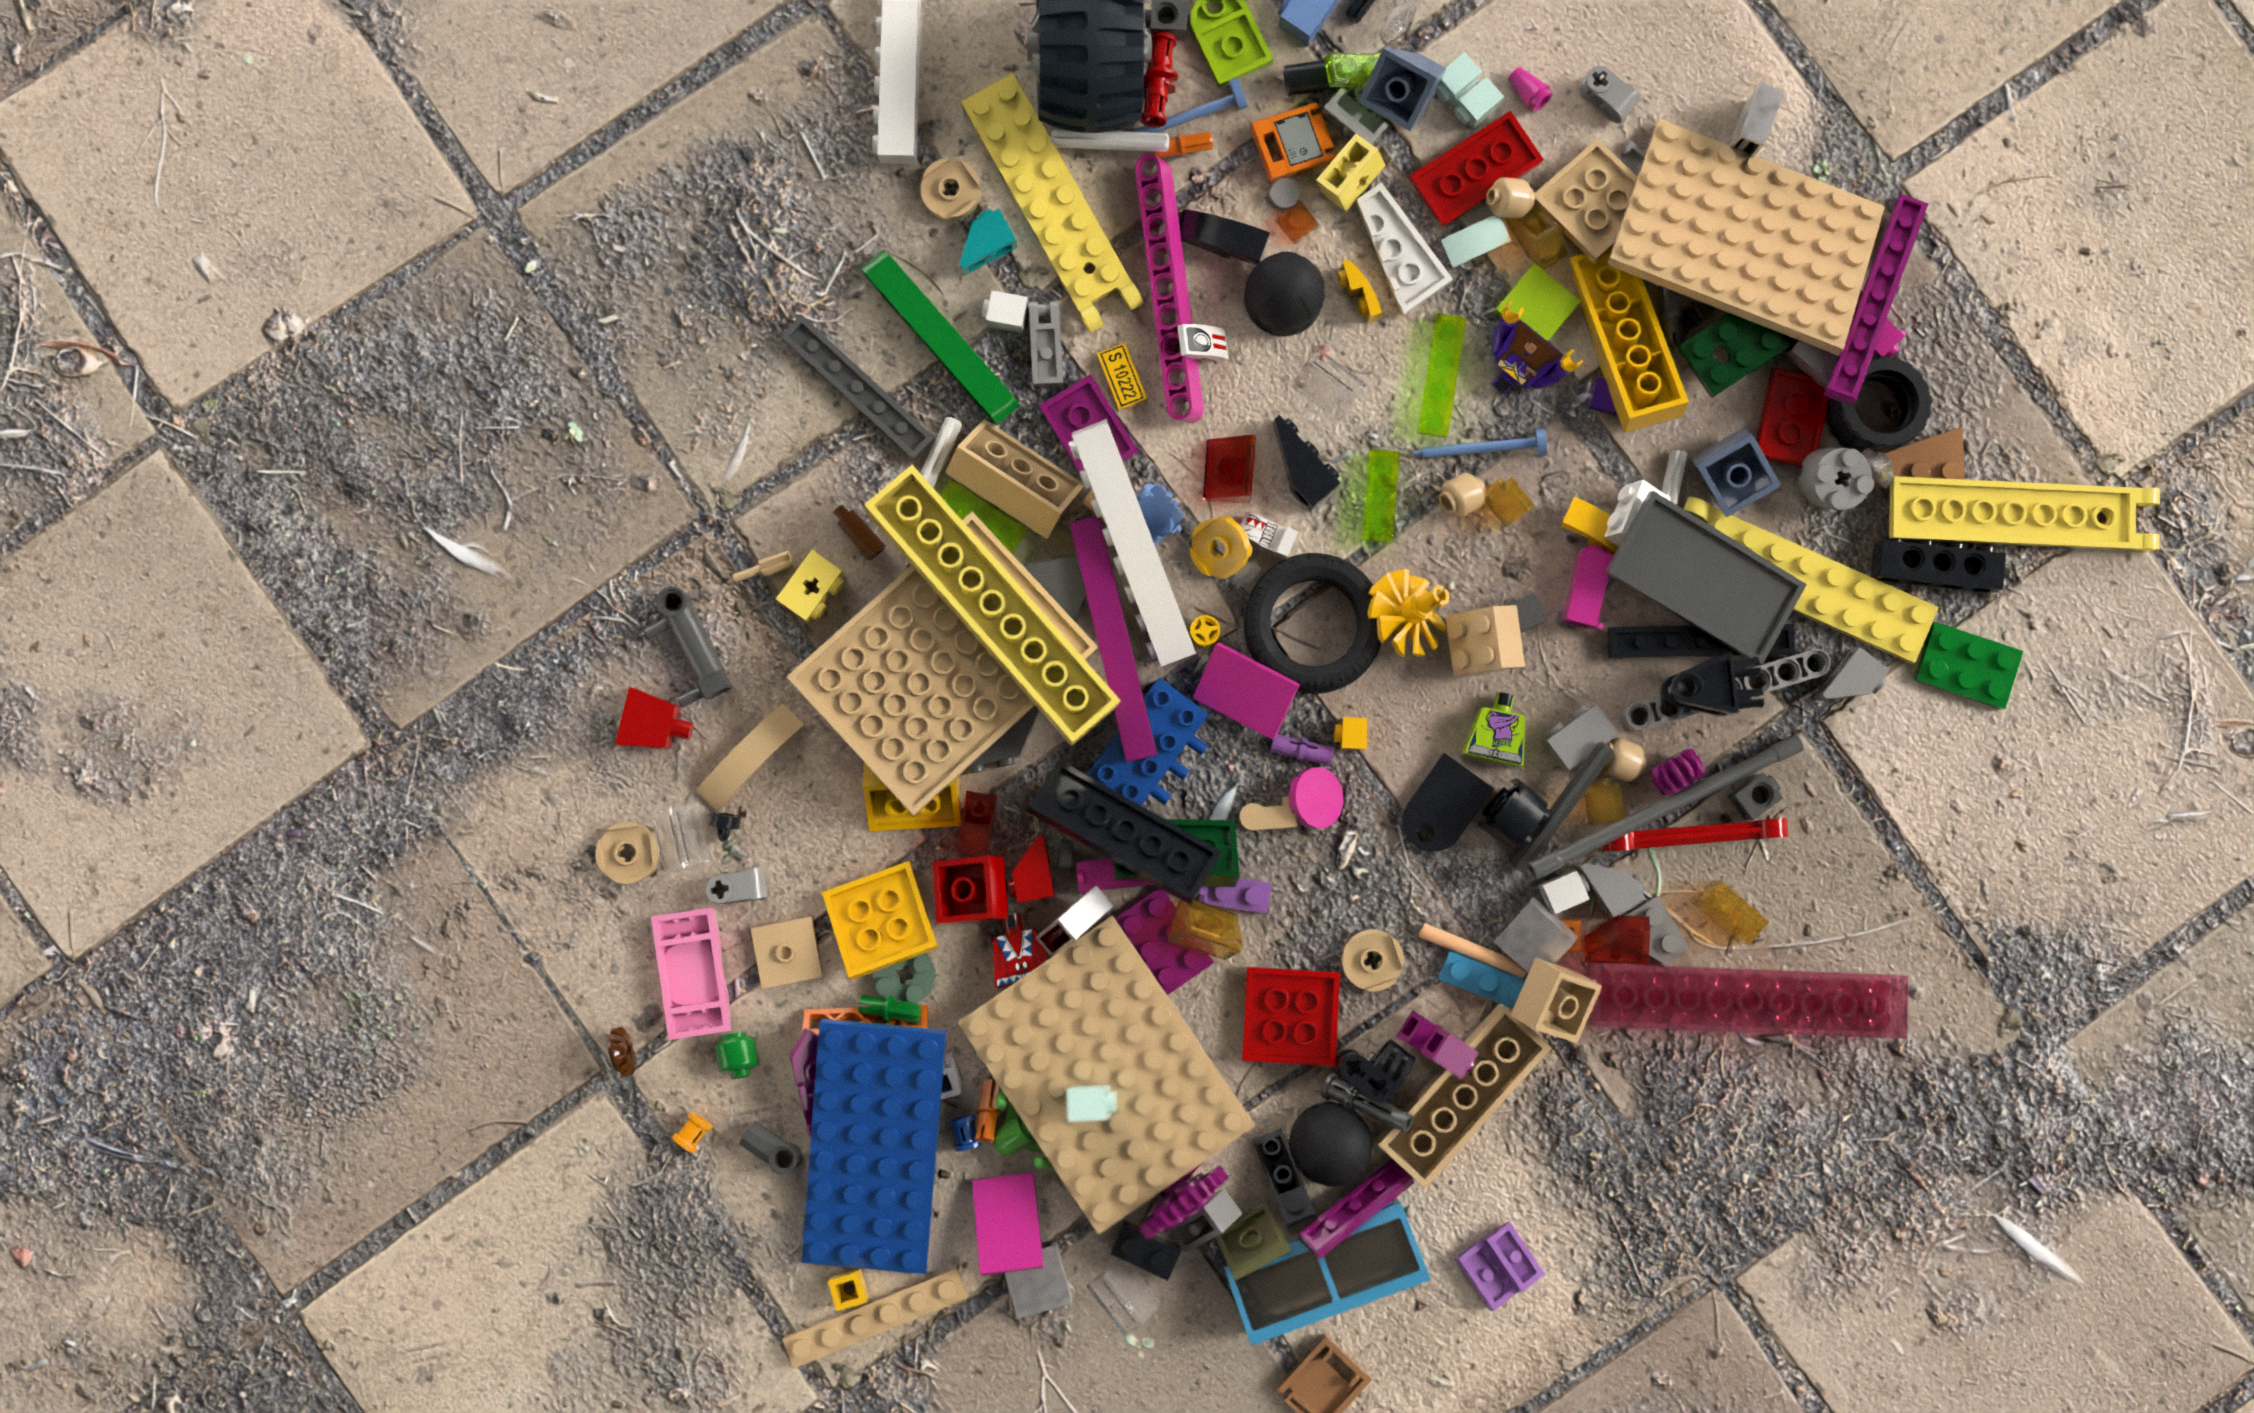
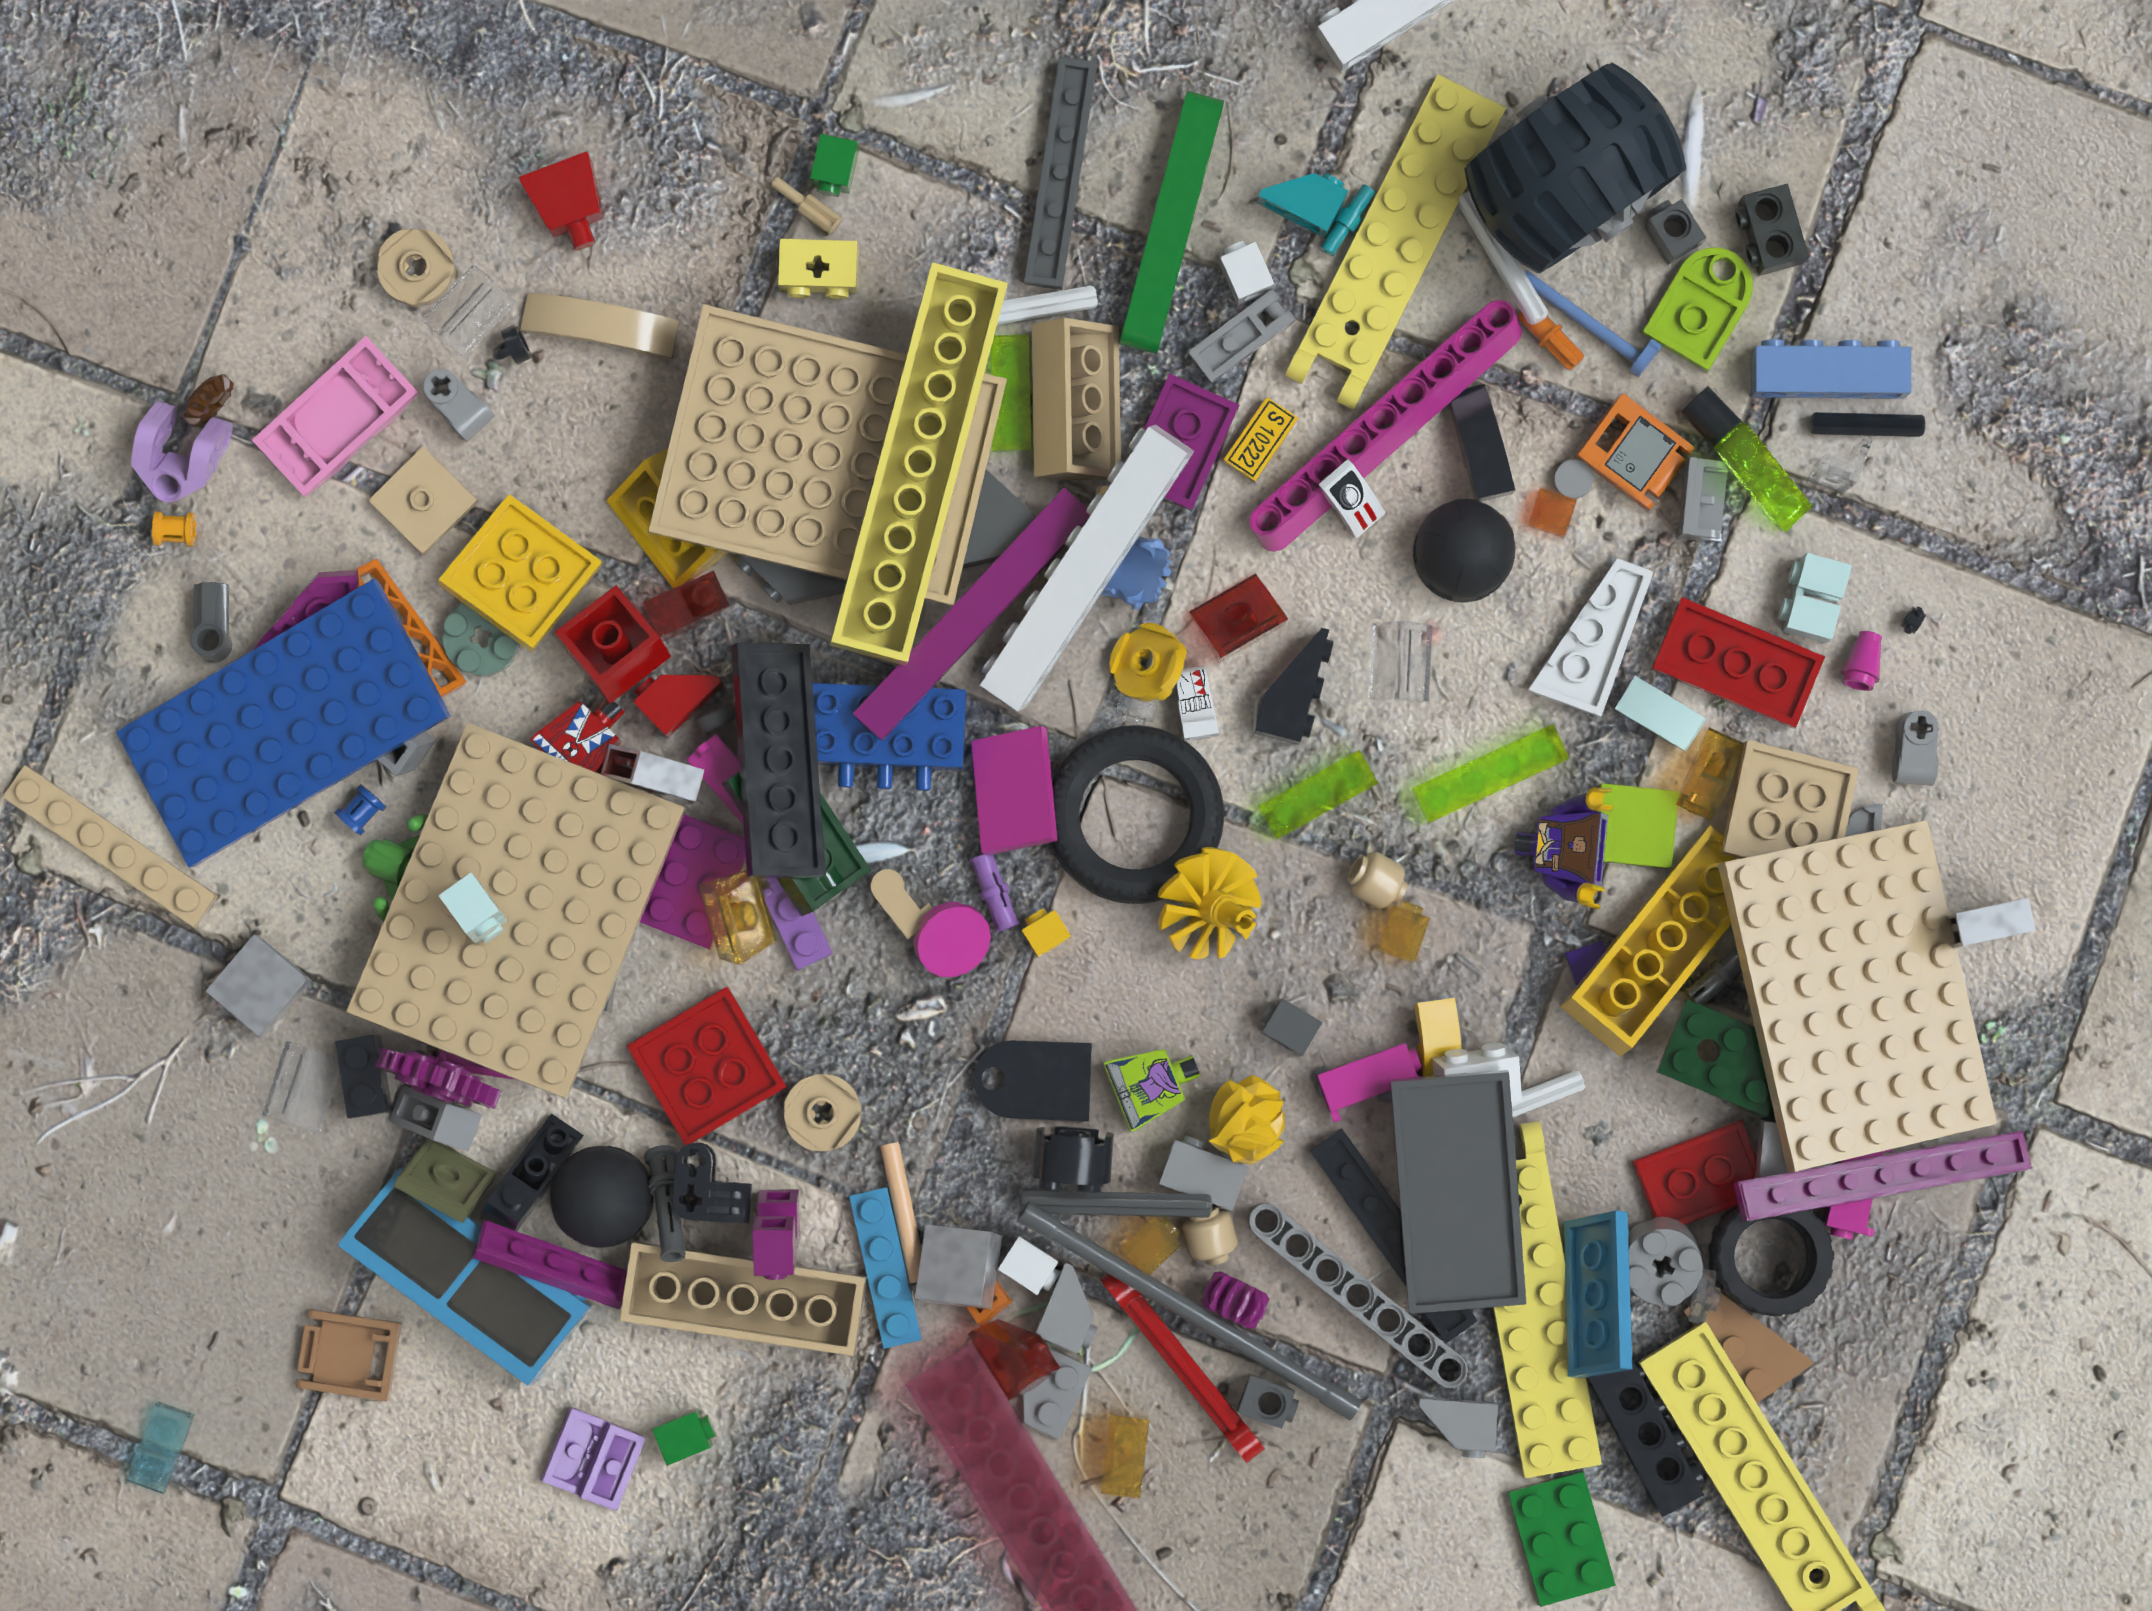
camera: 55 degrees right, 0 degrees up
dark grey piece [643,586,733,707] -> none
green head [715,1032,759,1079] -> none
yellow plate [828,1268,869,1312] -> none
reddish brown cylinder [833,505,886,560] -> none
green axle [858,994,921,1022] -> none
tan plate [920,158,981,222] -> none
dark pink tile [972,1172,1044,1276] -> none
orange axle [974,1079,1001,1143] -> none
red piece [1140,32,1178,128] -> none
yellow wheel [1189,615,1220,648] -> none
light yellow brick [1316,134,1386,211] -> none
yellow slope [1337,259,1382,323] -> none
sand blue slope [1358,47,1447,131] -> none
medium blue piece [1413,428,1547,458] -> none
tan brick [1445,605,1525,677] -> none
tan head [1487,177,1535,219] -> none
tan brick [1511,958,1602,1043] -> none
black piece [1660,653,1764,717] -> none
sand blue slope [1690,427,1781,517] -> none
none -> lavender piece [131,401,233,503]
none -> green brick [652,1409,716,1466]
none -> green brick [810,133,859,197]
none -> yellow hair [1209,1075,1285,1165]
none -> teal bar [1320,184,1375,256]
none -> dark azure plate [1564,1210,1632,1378]
none -> black piece [1900,606,1926,634]

